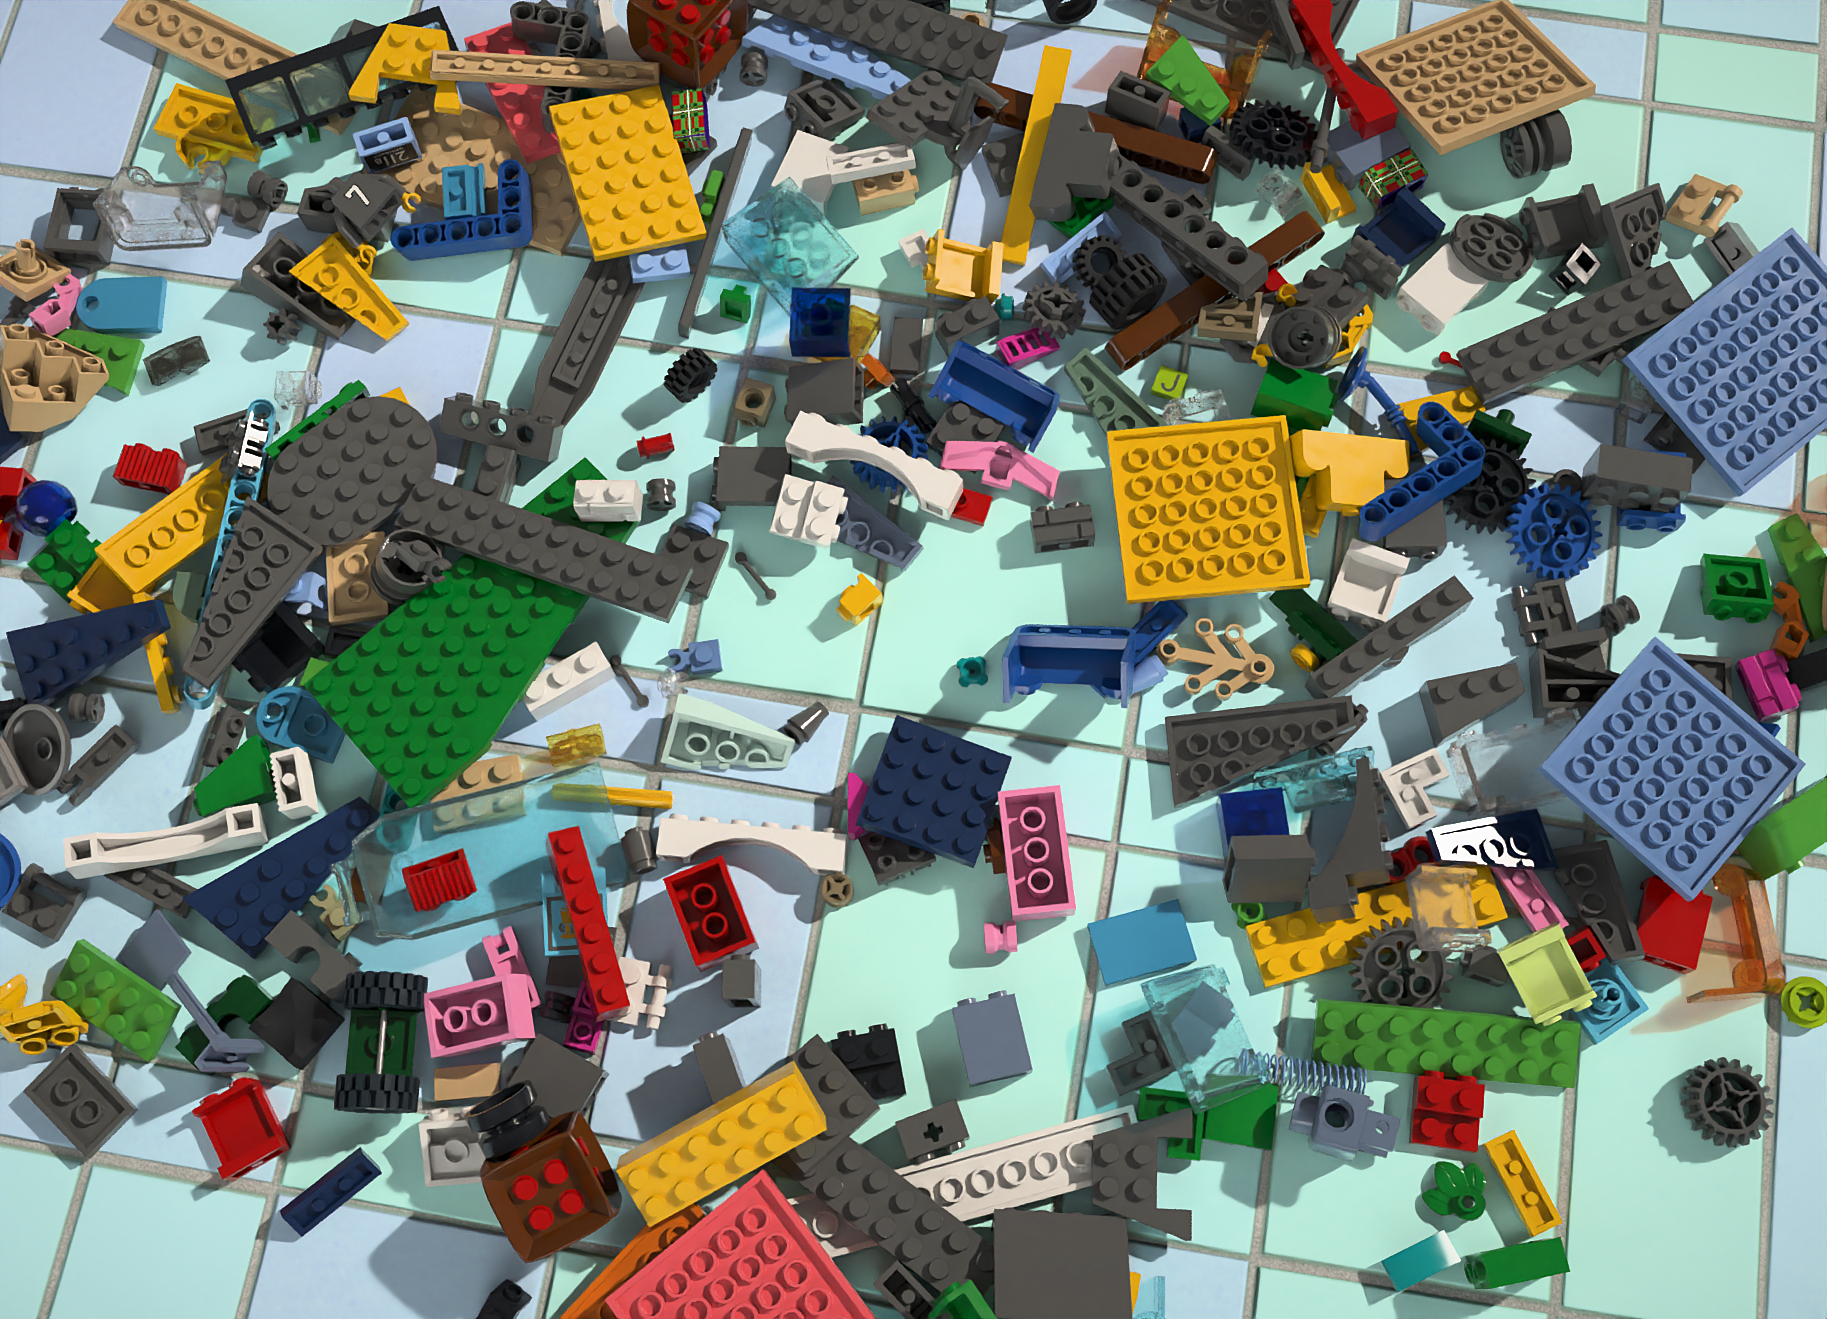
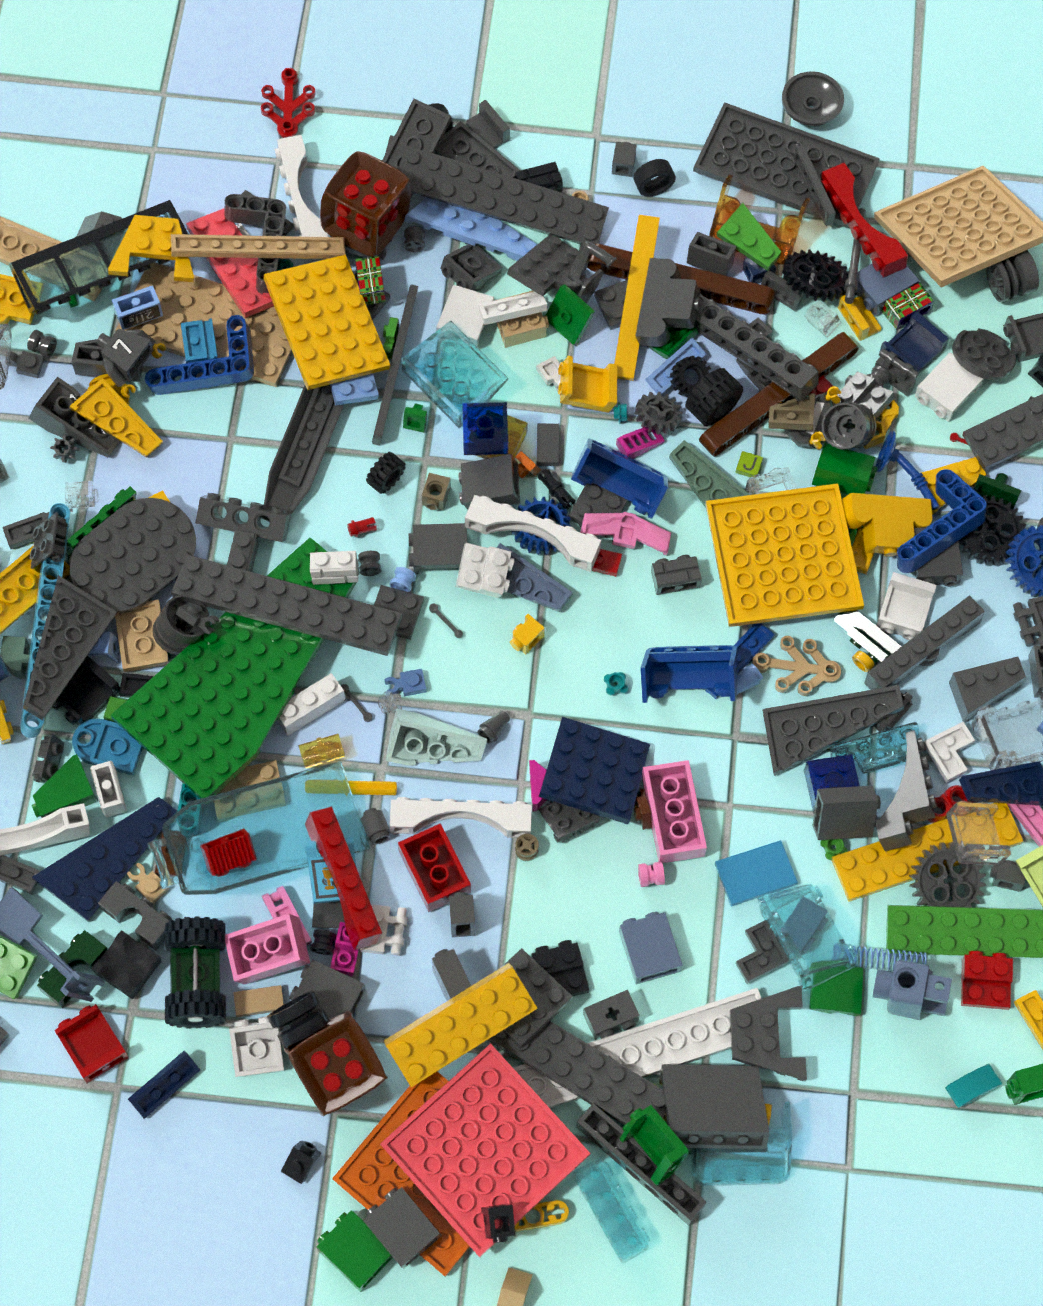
camera: 10 degrees left, 5 degrees down
dark grey brick [935,296,1000,357] -> none
green plate [1137,1087,1206,1162] -> none
green plate [1421,1161,1486,1221] -> none
none -> green plate [546,285,596,346]

